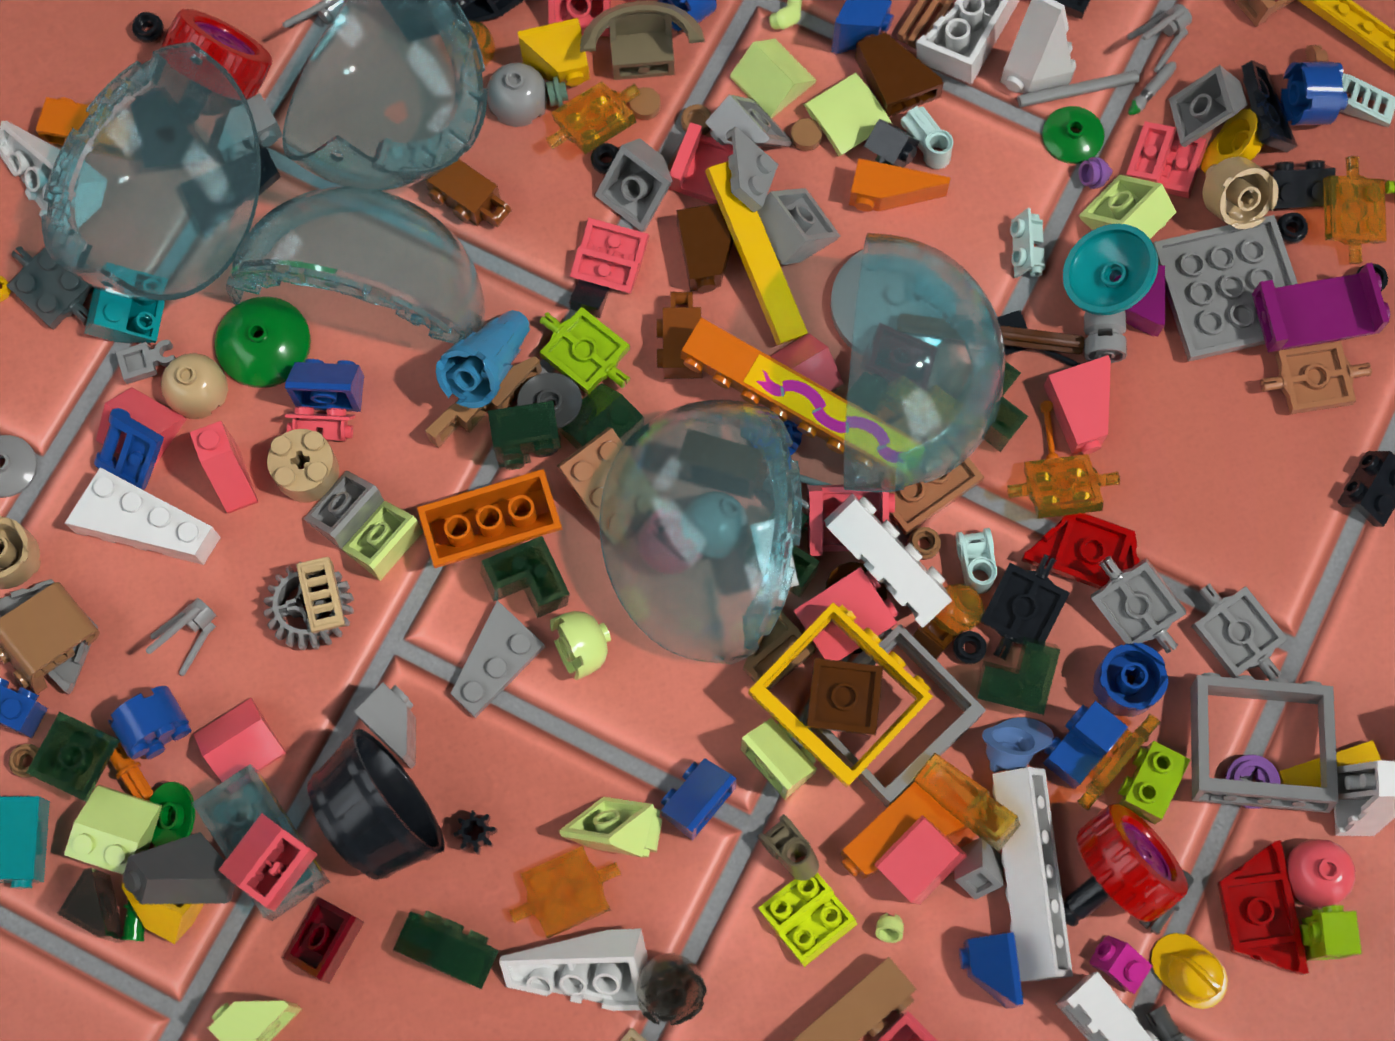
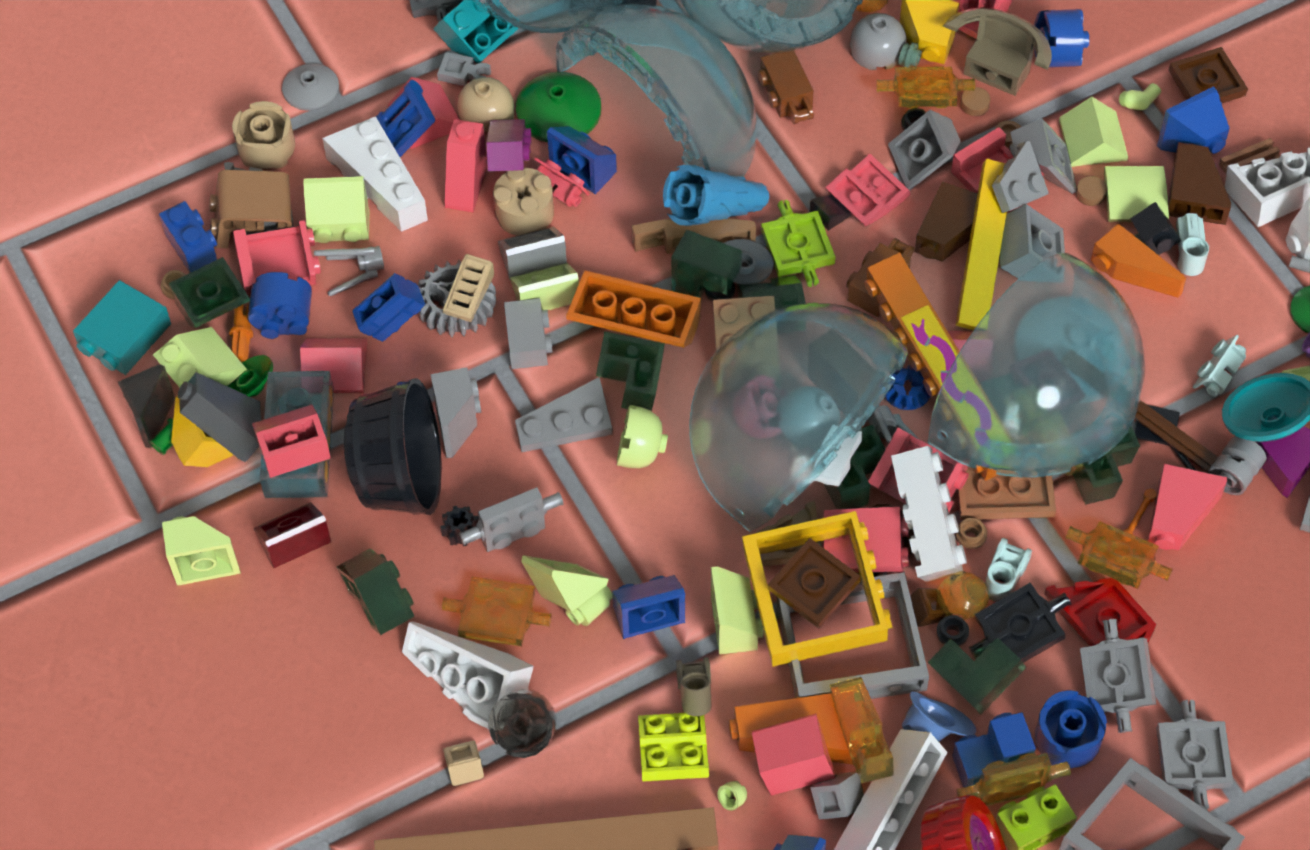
camera: 35 degrees right, 15 degrees down
none -> coral panel [233,220,321,297]
none -> yellowish green slope [303,176,370,243]
none -> blue brick [352,273,425,342]
none -> light grey plate [459,487,564,552]
none -> magenta brick [486,119,532,171]
none -> light grey brick [504,298,553,369]

